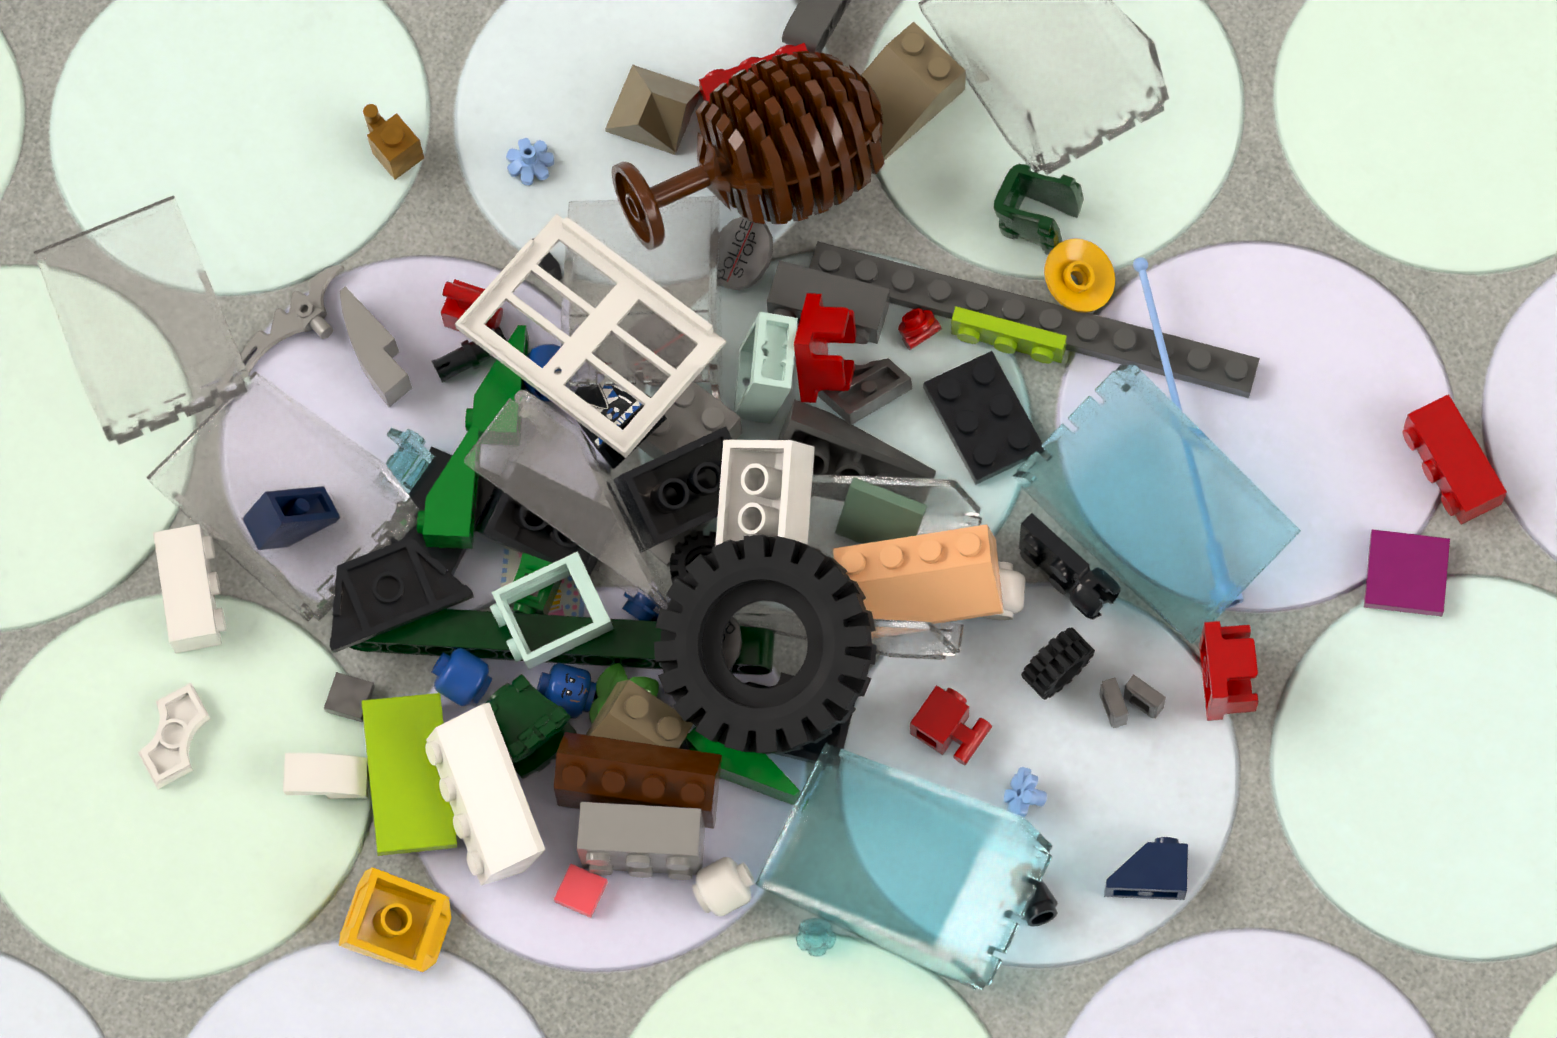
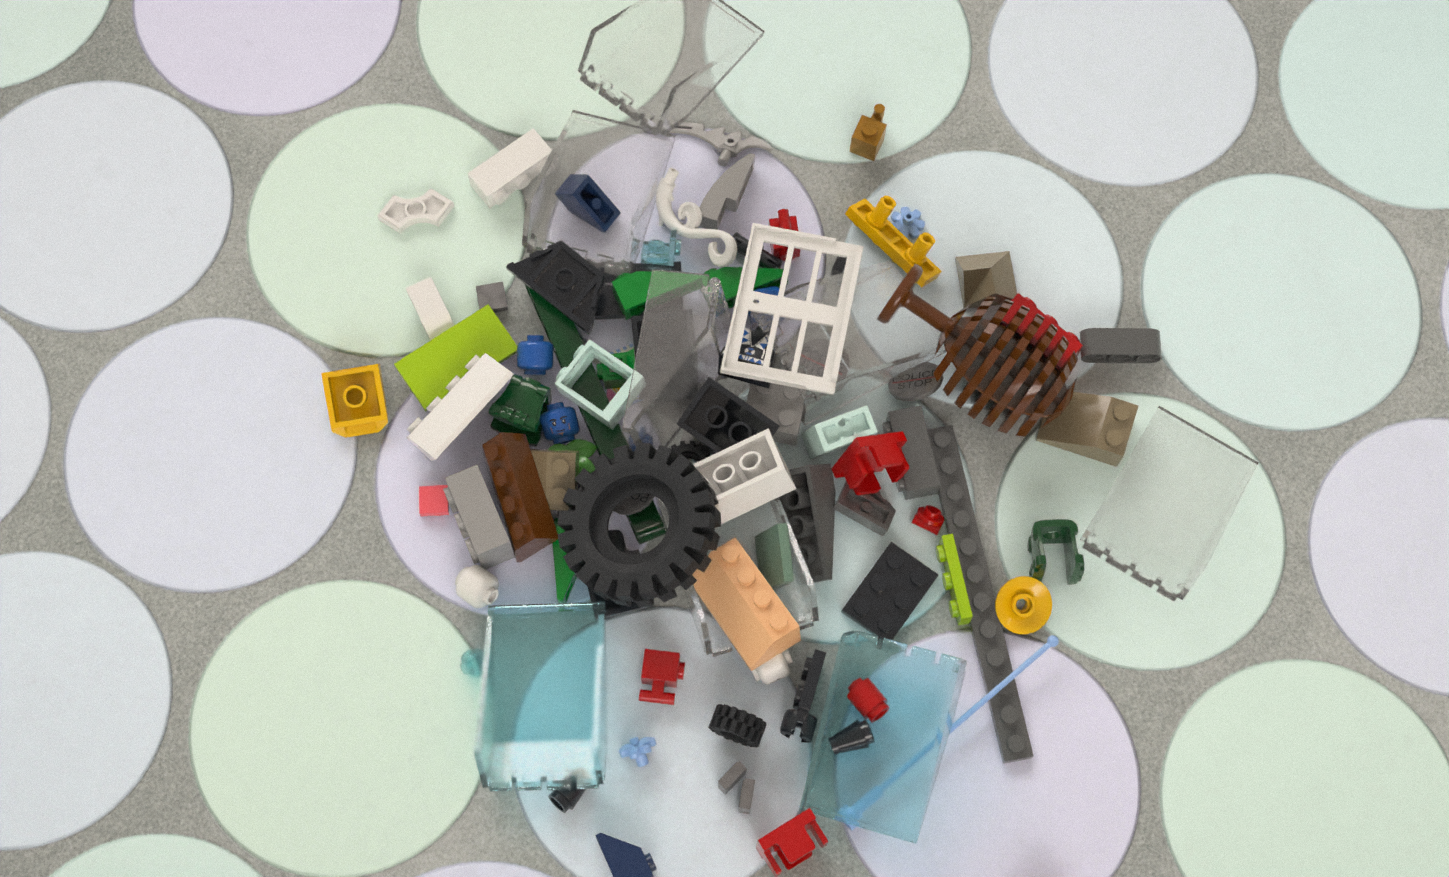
camera: 55 degrees right, 0 degrees up
none -> white plant [656,168,737,267]
none -> black cone [828,720,875,755]
none -> yellow plate [845,195,942,288]
none -> red brick [847,677,890,723]

